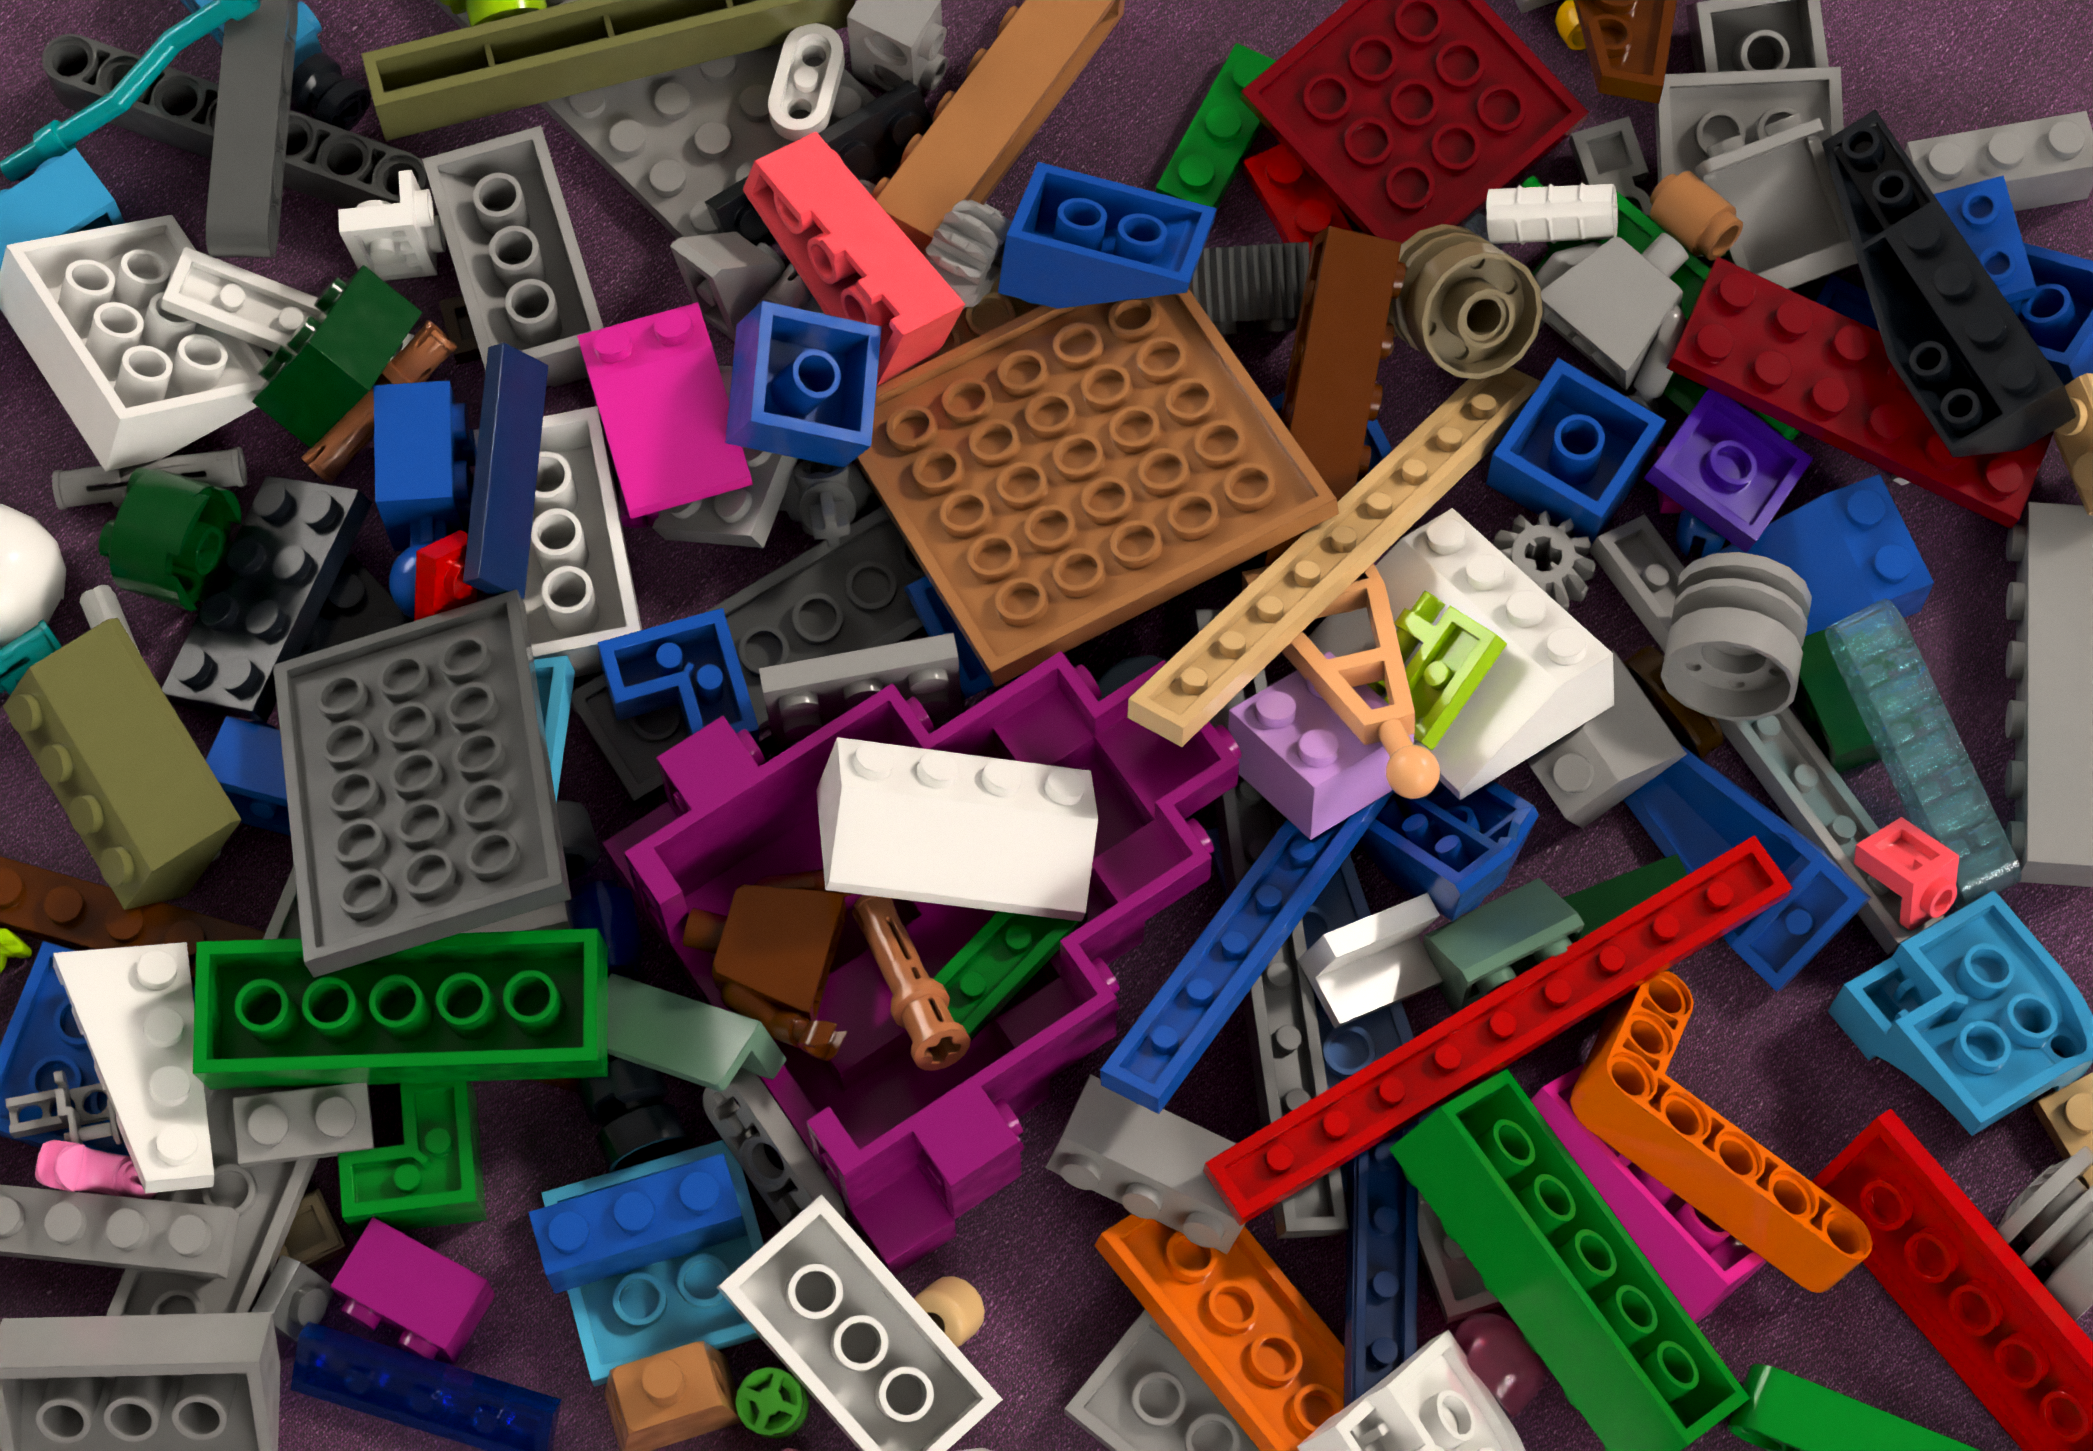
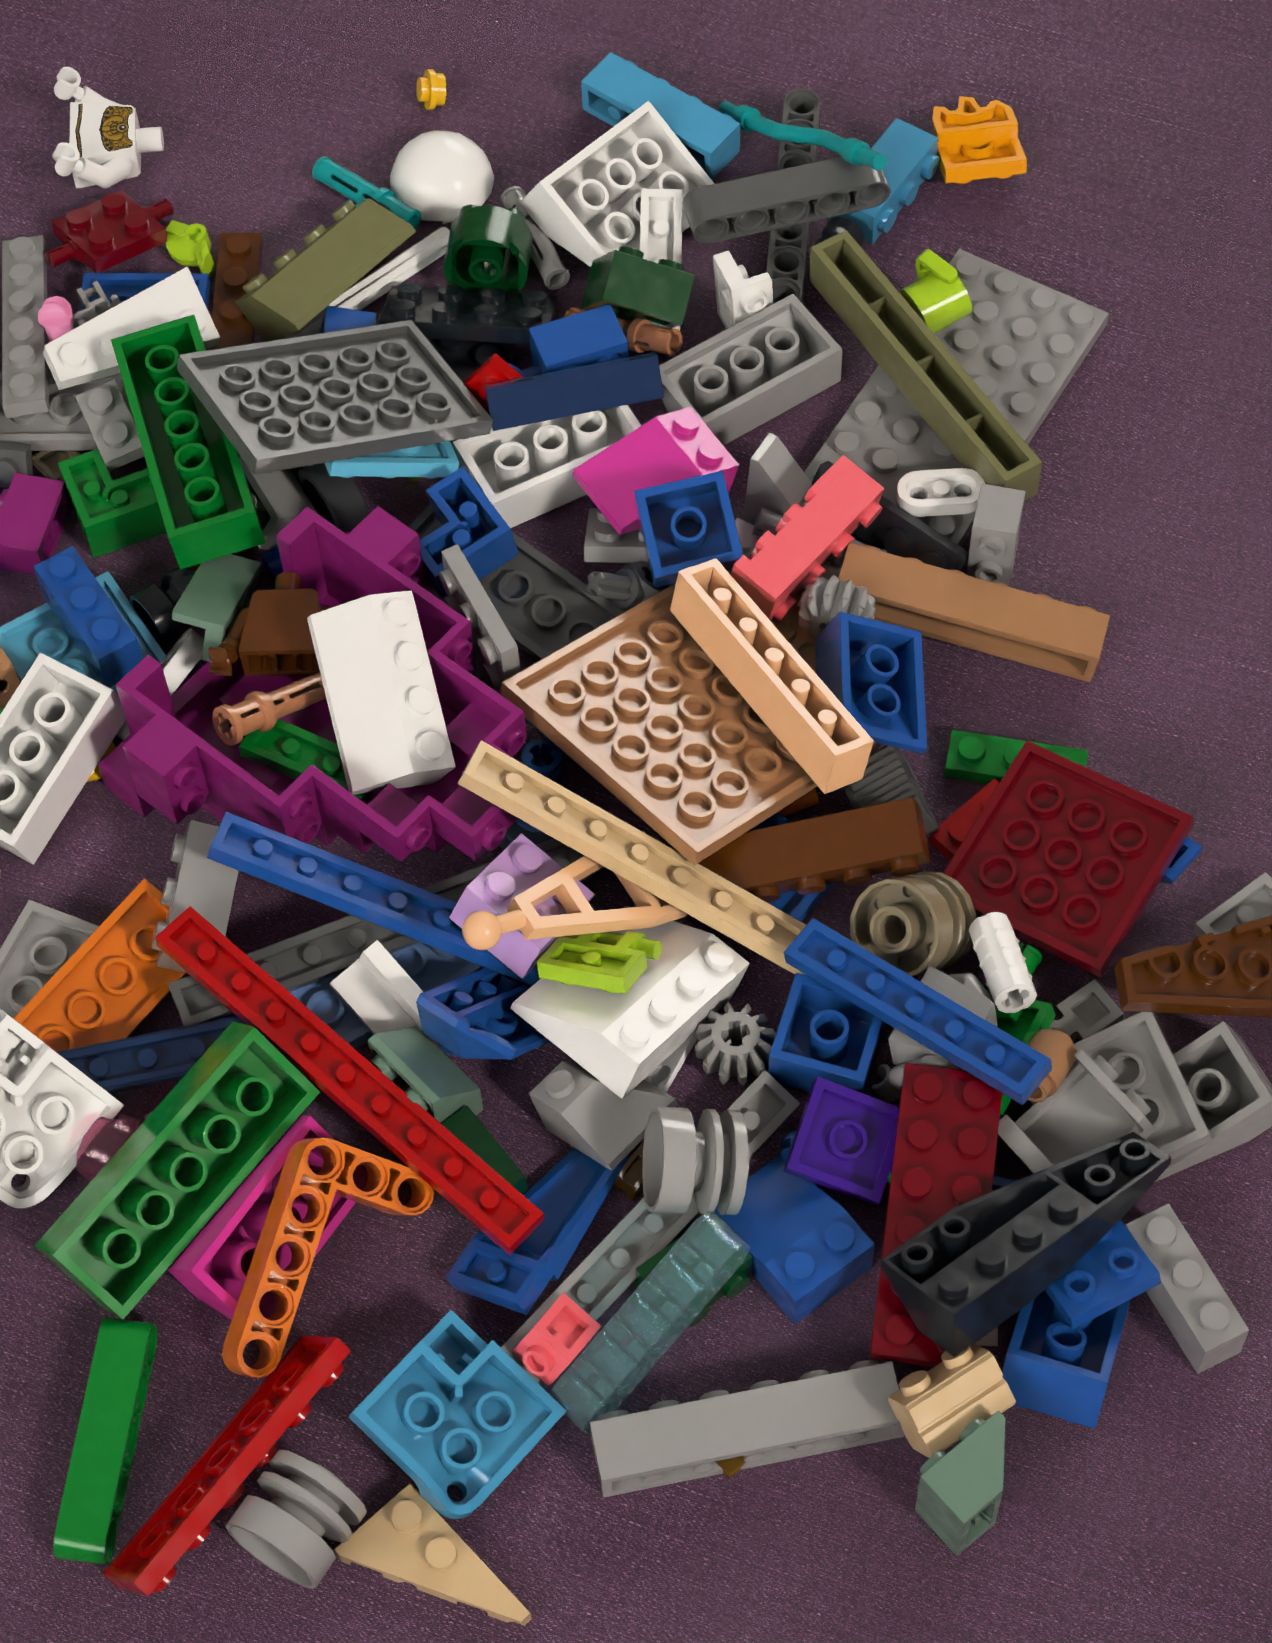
camera: 75 degrees right, 10 degrees down
tan piece [914,1276,985,1347] -> none
none -> light nougat brick [670,558,874,794]
none -> blue plate [783,918,1052,1105]

